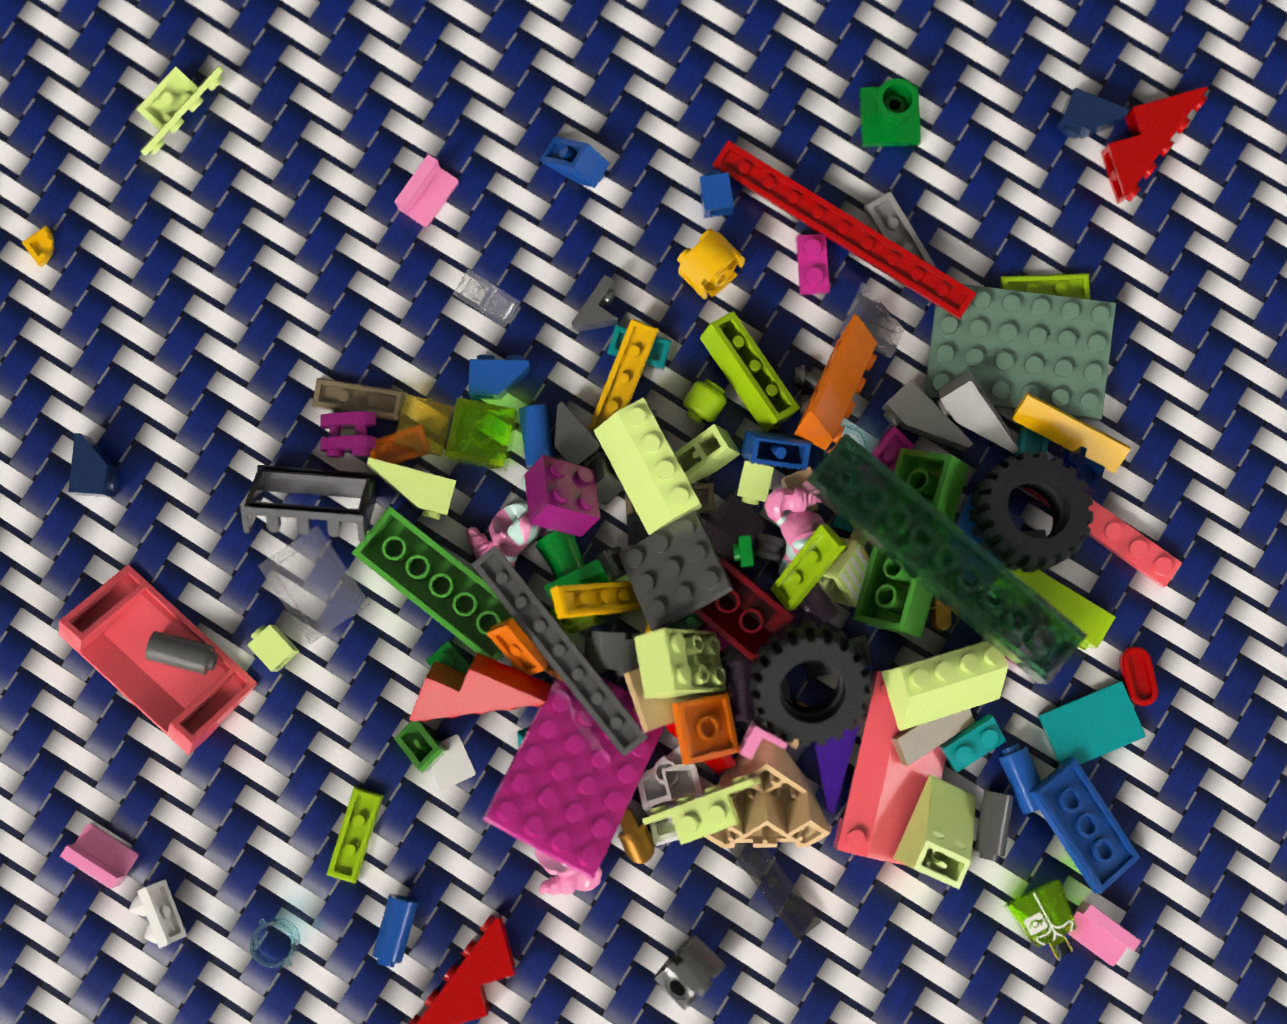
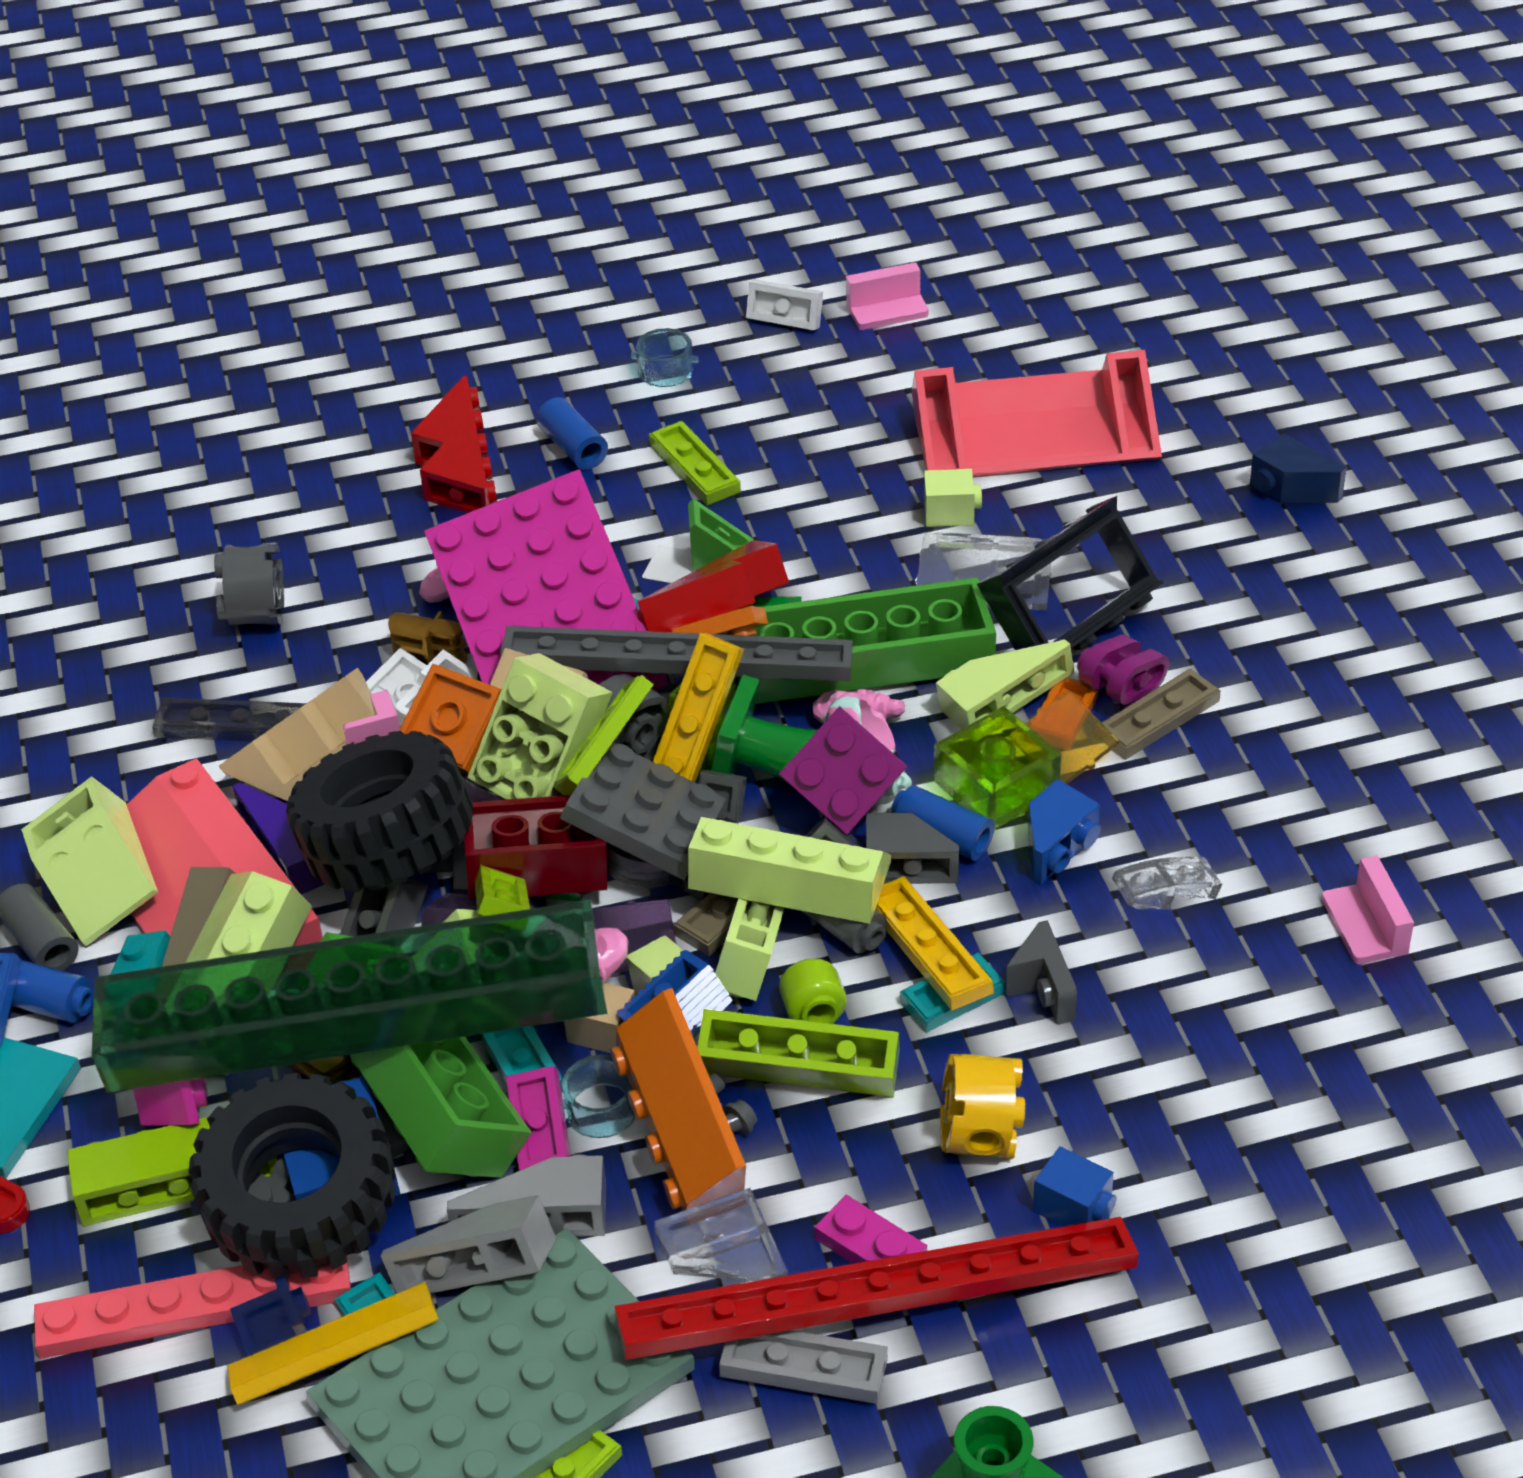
camera: 135 degrees right, 40 degrees down
dark grey brick [145,631,218,675] -> none
blue slope [540,136,610,188] -> none
yellowish green bracket [642,774,761,845] -> none
green plate [733,535,754,569] -> none
none -> lime tile [553,675,654,795]

